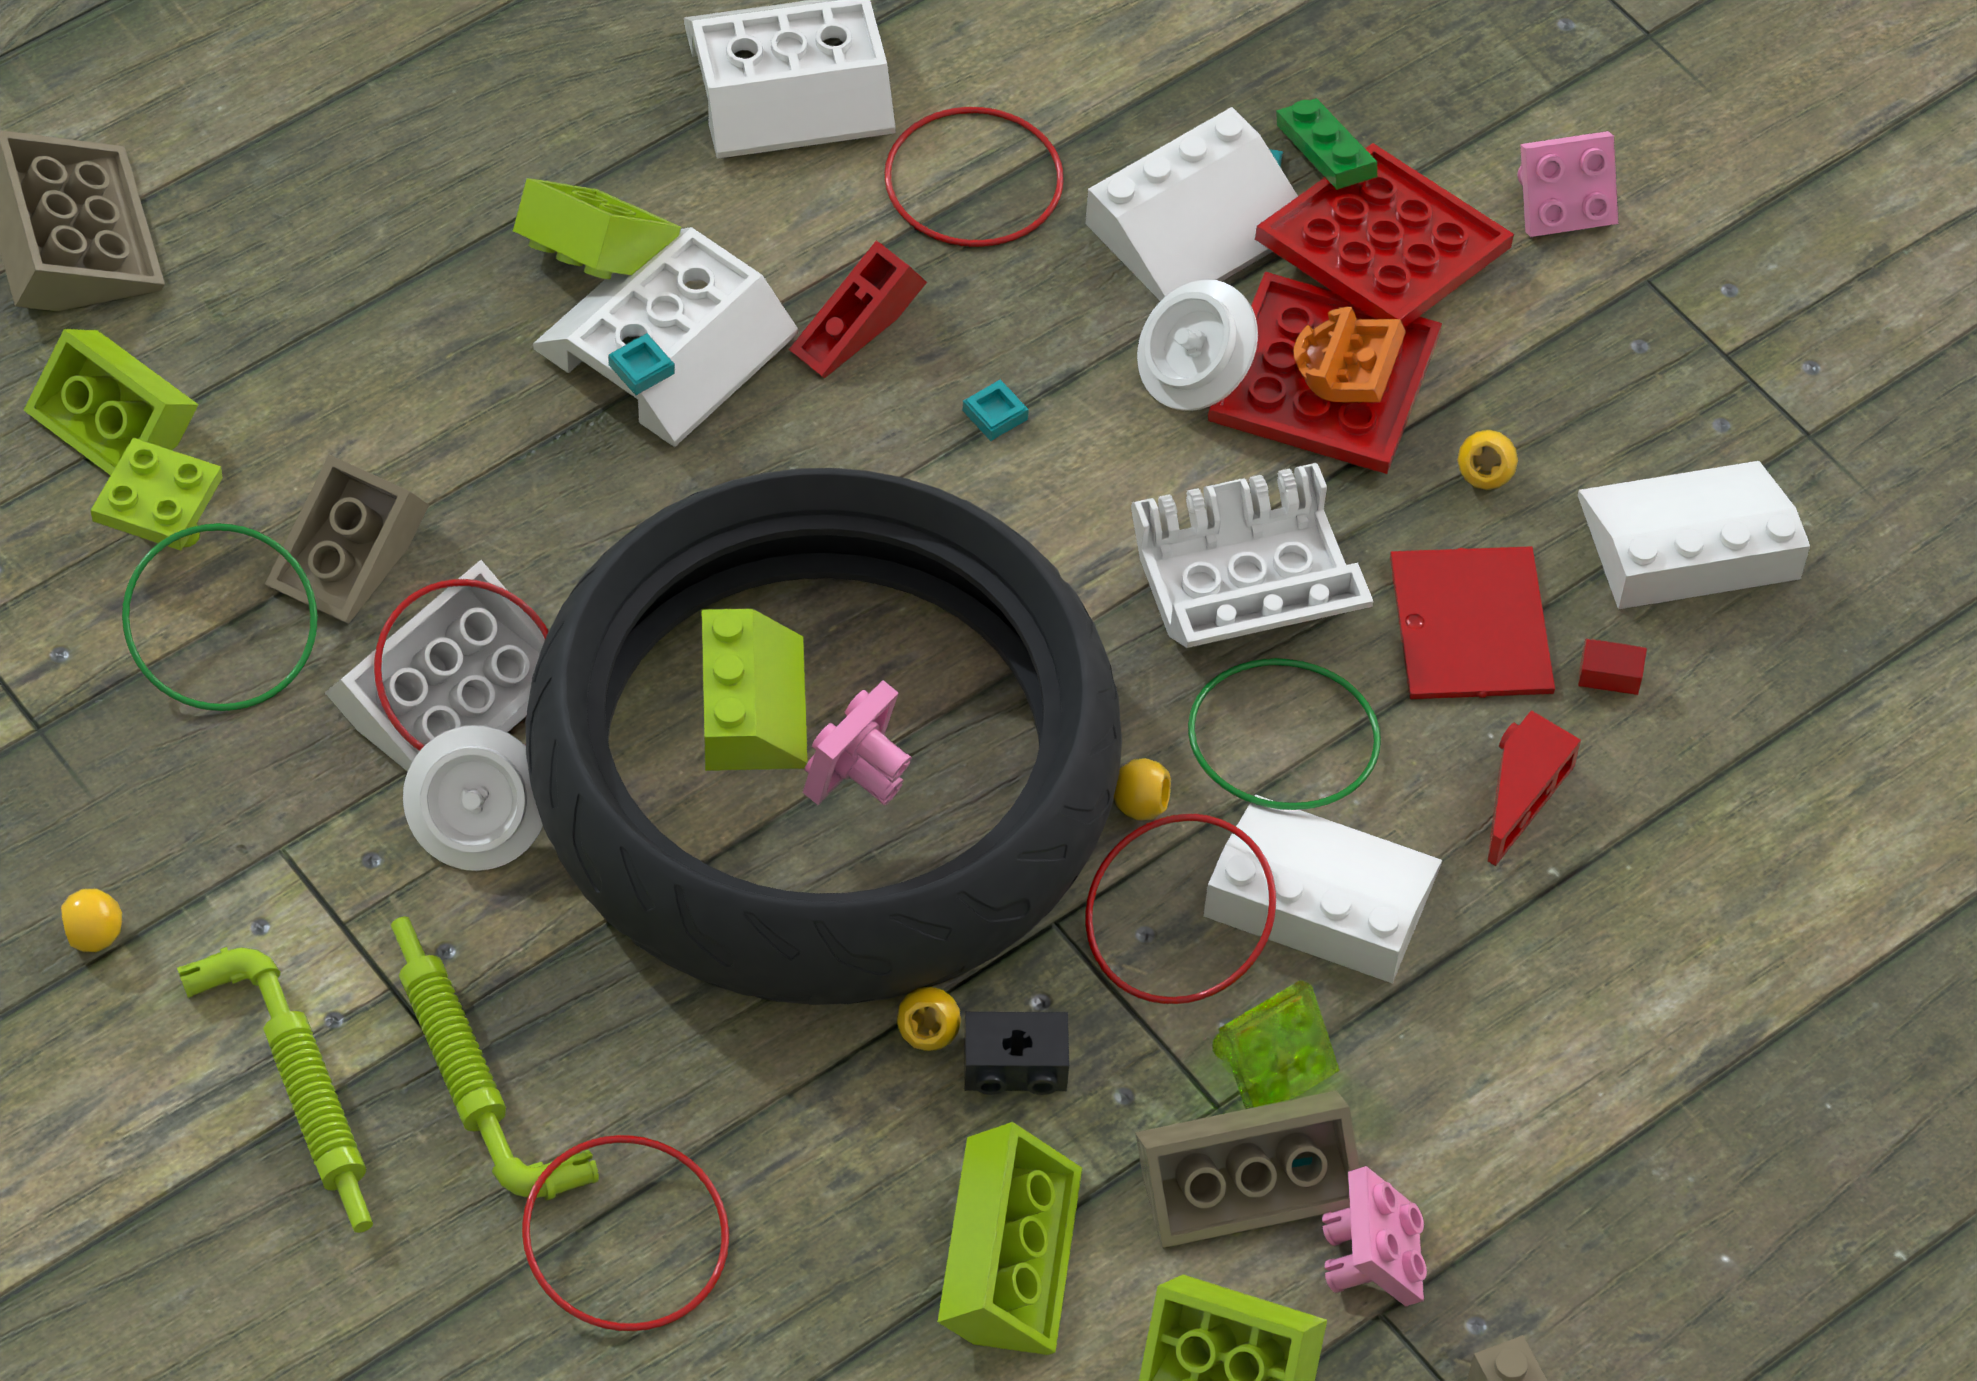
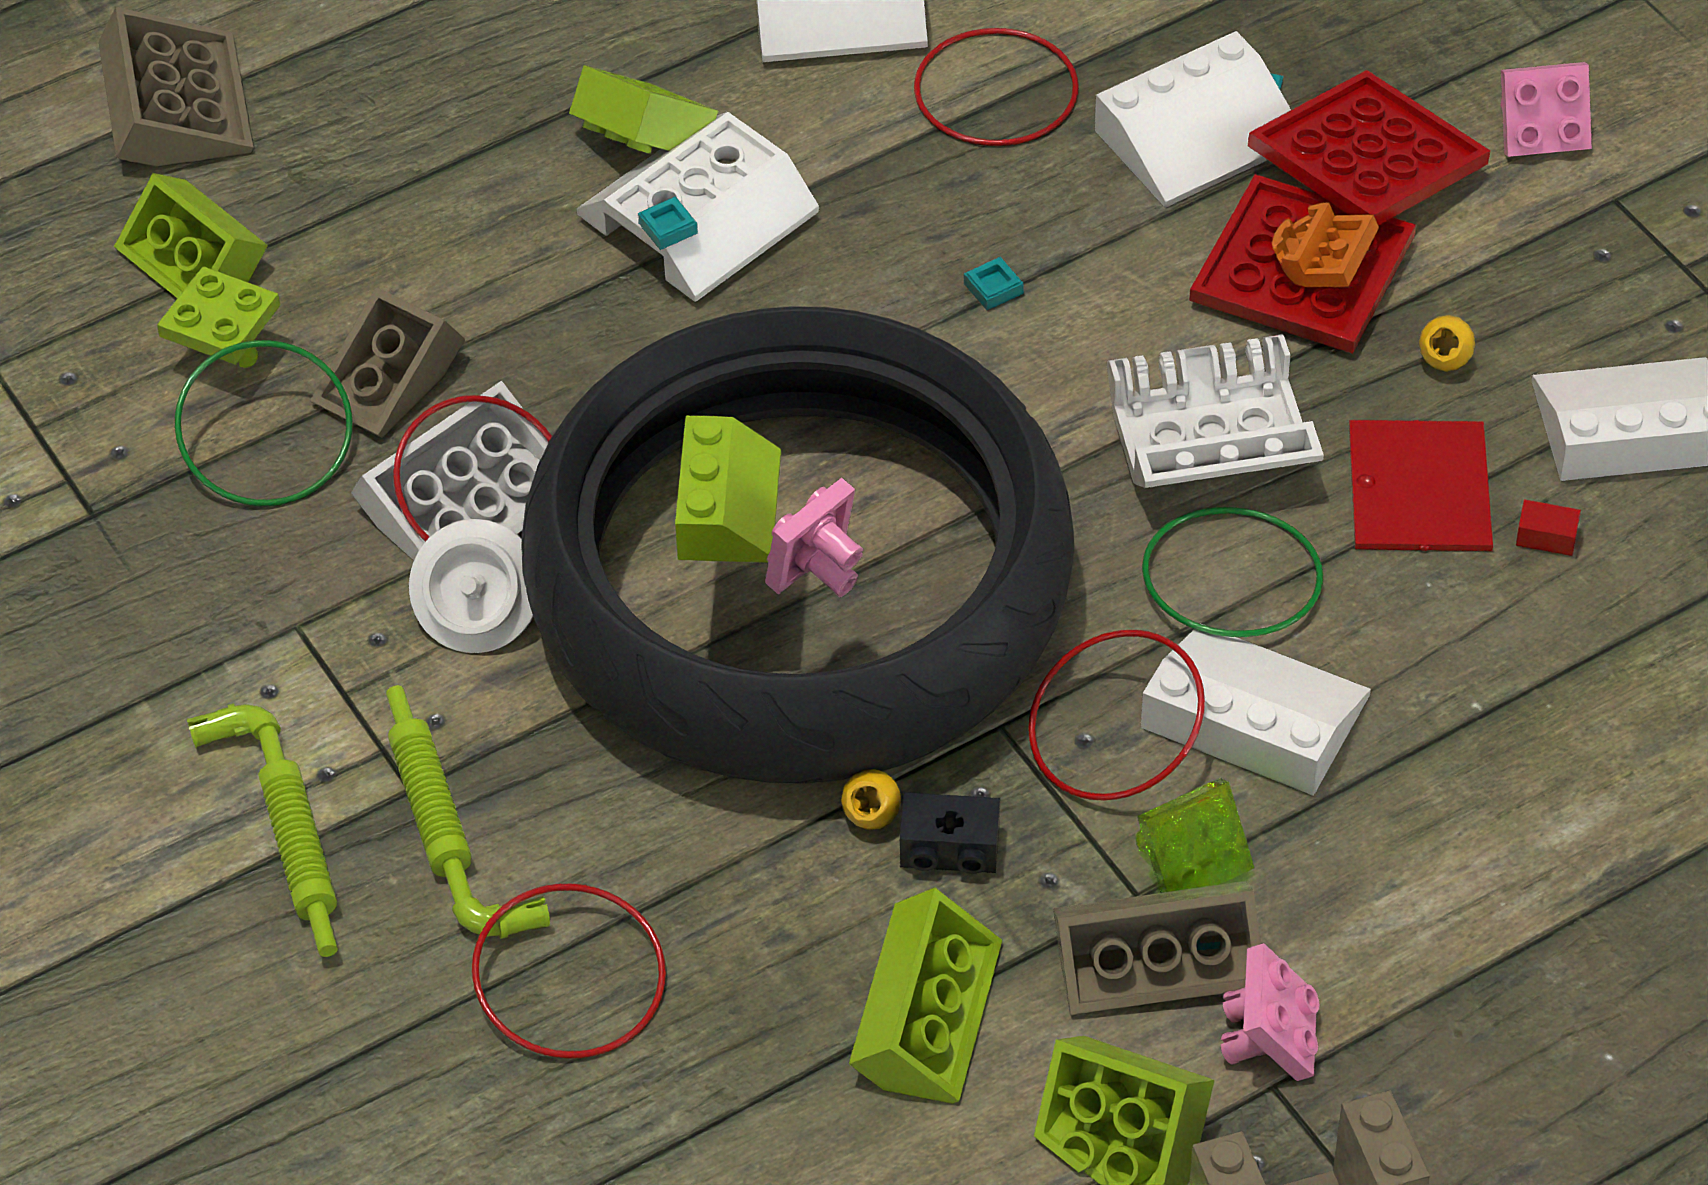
camera: 10 degrees right, 5 degrees down
yellow piece [61,889,122,952] -> none
red slope [789,240,927,378] -> none
yellow piece [1114,758,1171,821] -> none
white piece [1137,280,1258,411] -> none
green plate [1276,98,1378,190] -> none
red slope [1487,710,1581,866] -> none

